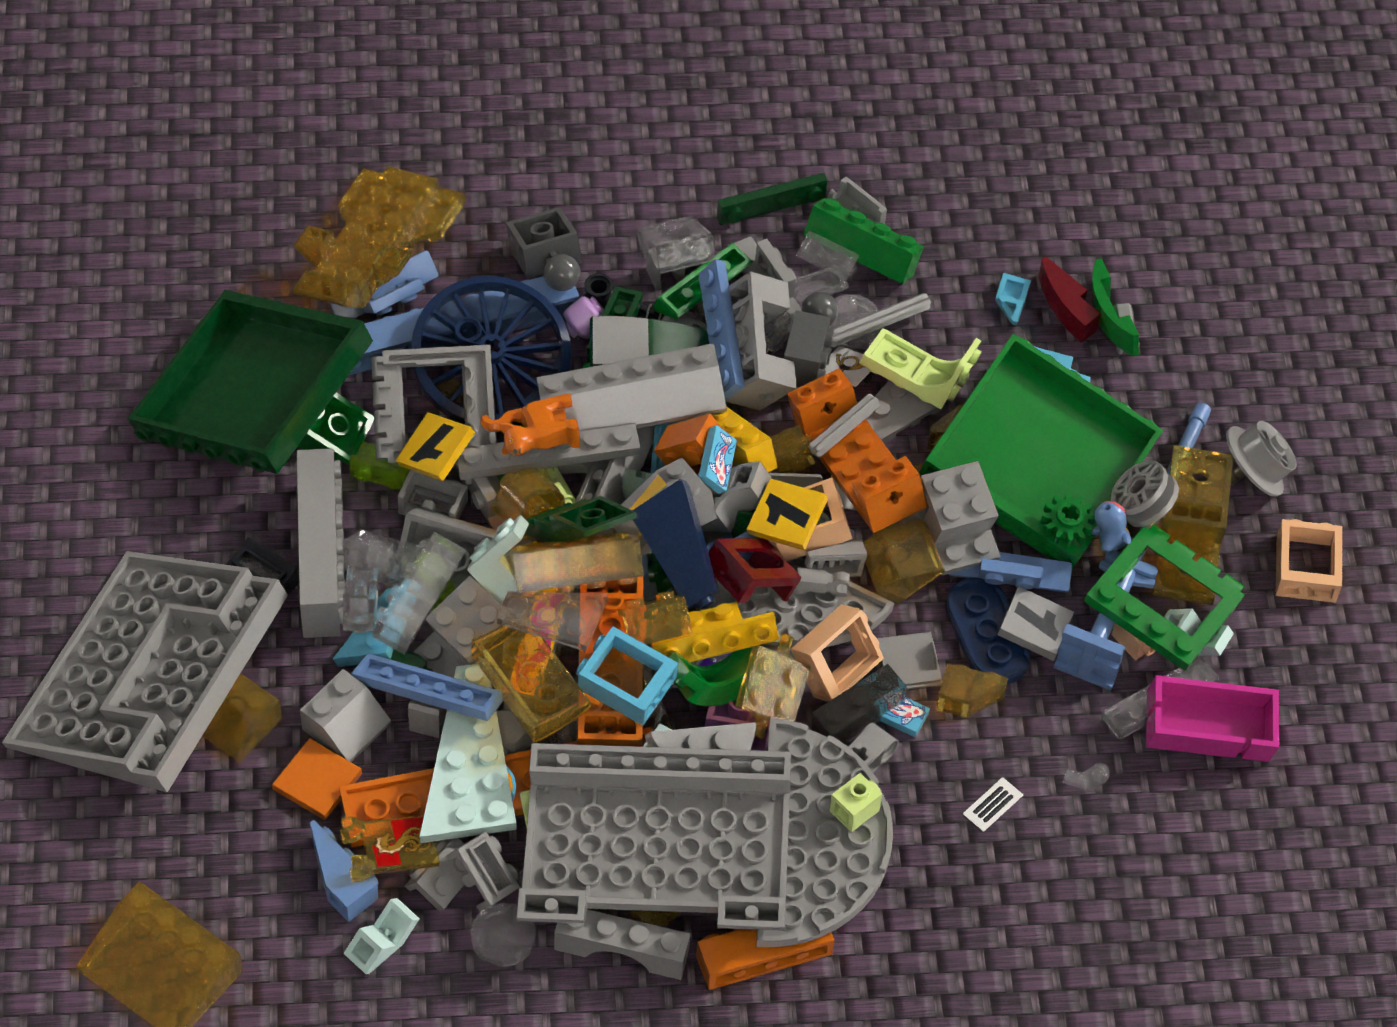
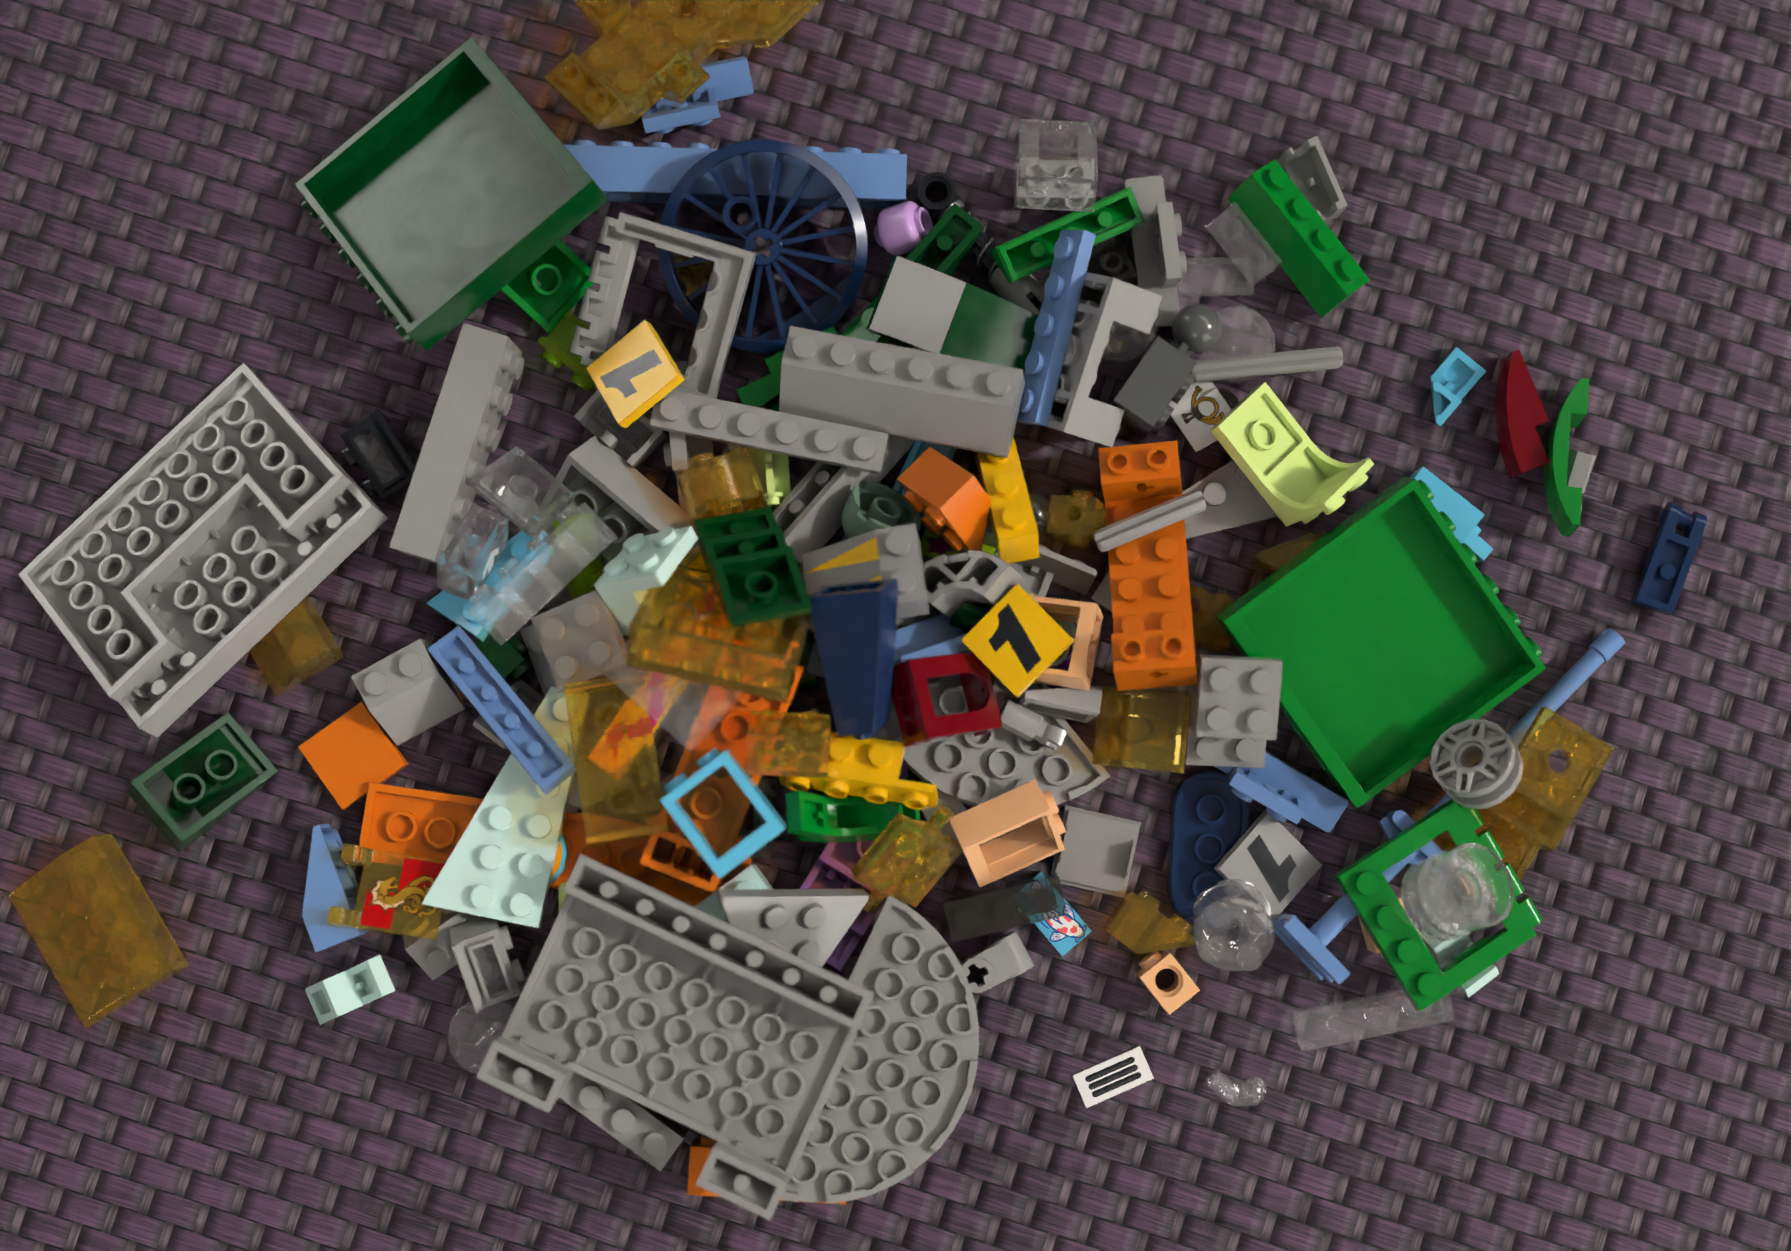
camera: 25 degrees right, 30 degrees up
orange animal [480,394,580,456] -> none
dark grey brick [506,207,582,291] -> none
medium azure tile [699,425,737,494] -> none
dark green plate [717,173,828,225] -> none
yellowish green brick [830,773,882,832] -> none
green gear [1040,492,1095,547] -> none
medium blue animal [1092,501,1131,552] -> none
dark pink piece [1146,675,1279,762] -> none
light grey piece [1225,421,1297,497] -> none
light nougat window [1275,519,1342,603] -> none
none -> dark green slope [128,712,278,853]
none -> light nougat brick [1135,949,1200,1015]
none -> clear brick [1193,879,1275,971]
none -> clear wheel [1401,843,1513,942]
none -> dark blue plate [1631,502,1707,615]

